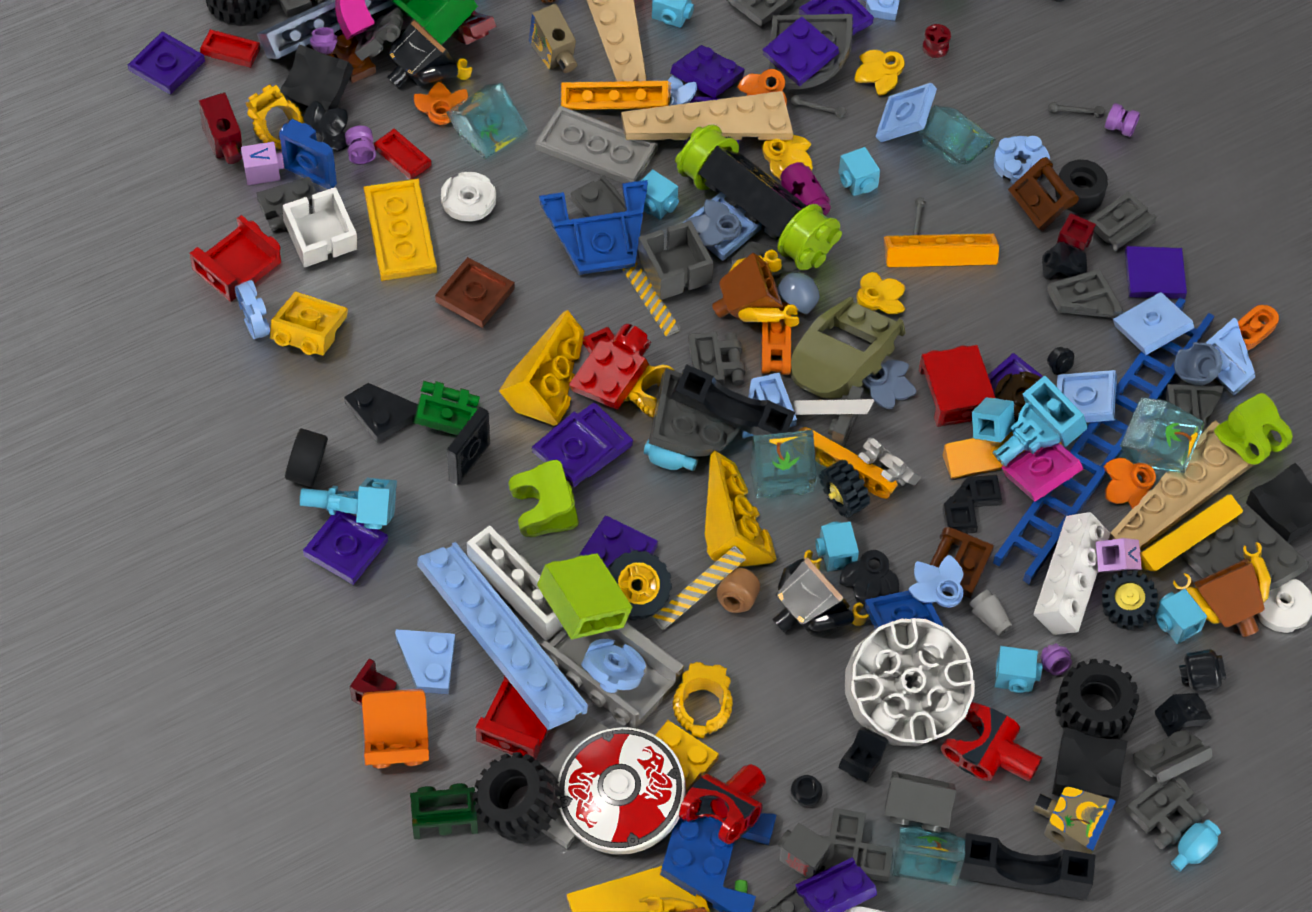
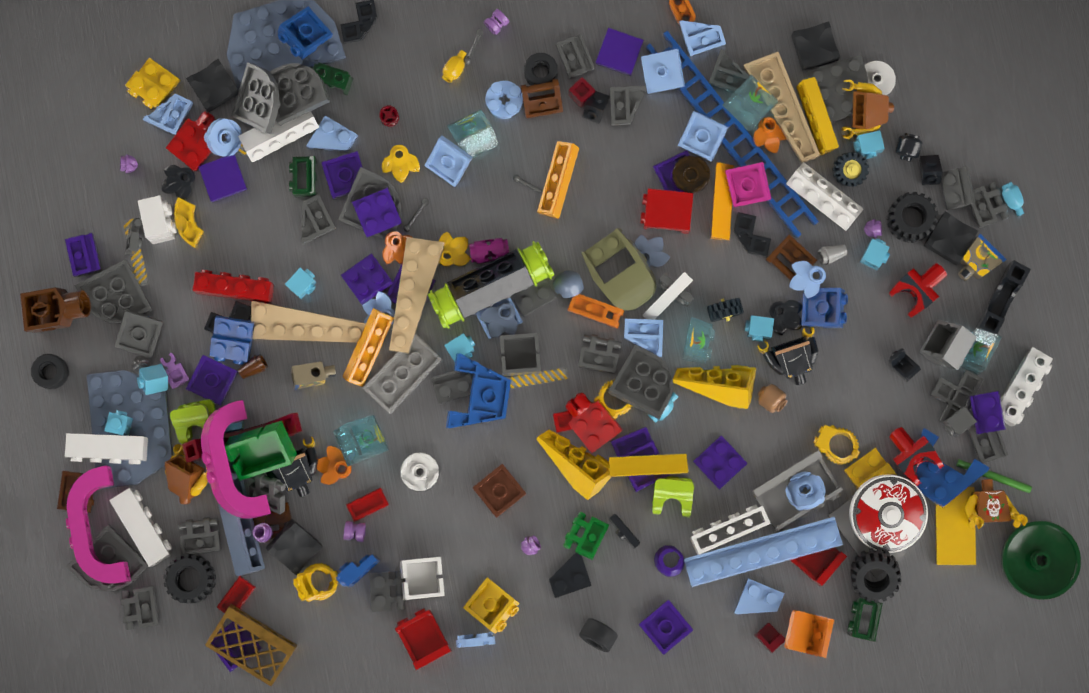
camera: 65 degrees left, 25 degrees up
dark red torso [199,92,242,164] -> none
lavender brick [241,142,284,185] -> none
medium azure brick [300,477,397,529] -> none
black plate [303,101,348,151] -> none
yellow tile [364,178,437,281] -> none
lime brick [537,553,633,640] -> none
wheel [608,550,672,621] -> none
sticker [652,546,746,630] -> none
black arch [670,364,795,443] -> none
dark orange torso [712,250,799,327] -> none
light orange beam [791,427,897,499] -> none
black plate [791,775,823,806] -> none
medium azure brick [838,147,880,197] -> none
white brick [845,618,975,746] -> none
yellow plate [856,272,905,314] -> none
light grey plate [858,437,921,486] -> none
medium azure brick [972,397,1015,443] -> none
medium azure brick [993,376,1088,467] -> none
black plate [1047,347,1075,375] -> none
lavender brick [1096,538,1142,573] -> none
sand blue hair [1174,342,1222,386] -> none
lime piece [1214,393,1293,465] -> none
none -> pearl gold fence [205,604,297,686]
none -> yellow plant [442,50,466,83]
none -> medium lavender plate [521,535,541,555]
none -> yellow slope [609,454,688,477]
none -> dark purple piece [654,545,685,577]

